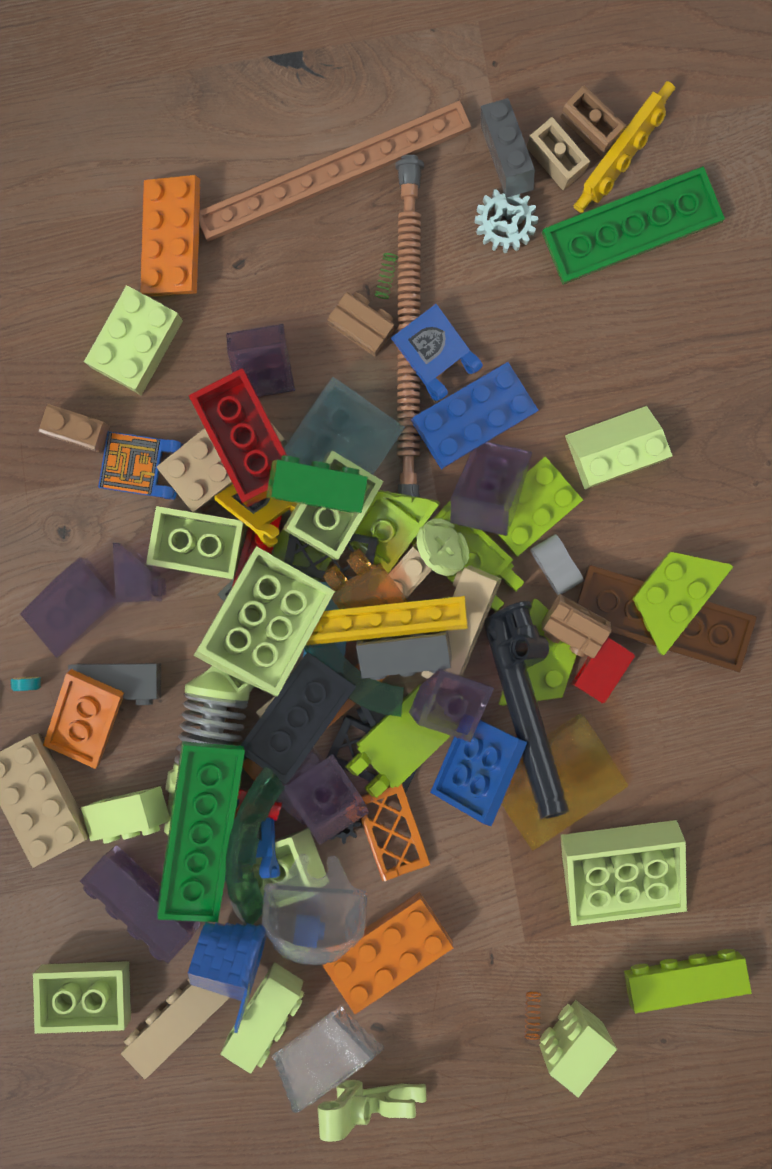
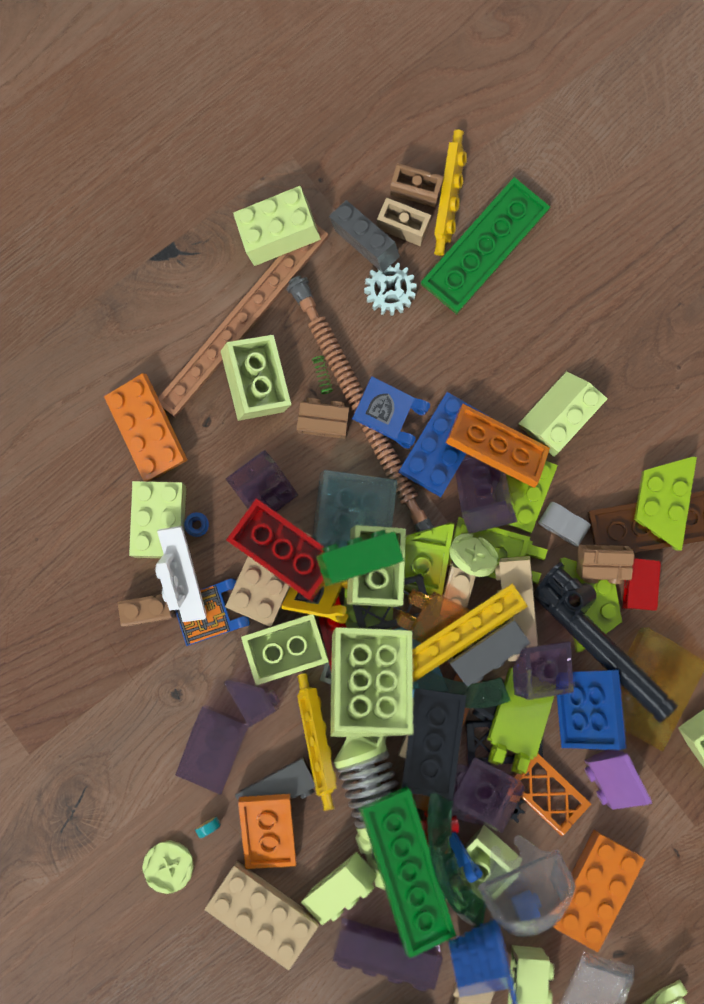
camera: 30 degrees left, 5 degrees down
none -> white bracket [156,526,207,622]
none -> blue plate [184,512,209,537]
none -> yellowish green brick [221,335,291,421]
none -> yellowish green brick [233,186,321,266]
none -> yellow plate [297,674,337,811]
none -> orange plate [446,404,550,488]
none -> medium lavender slope [584,749,652,809]

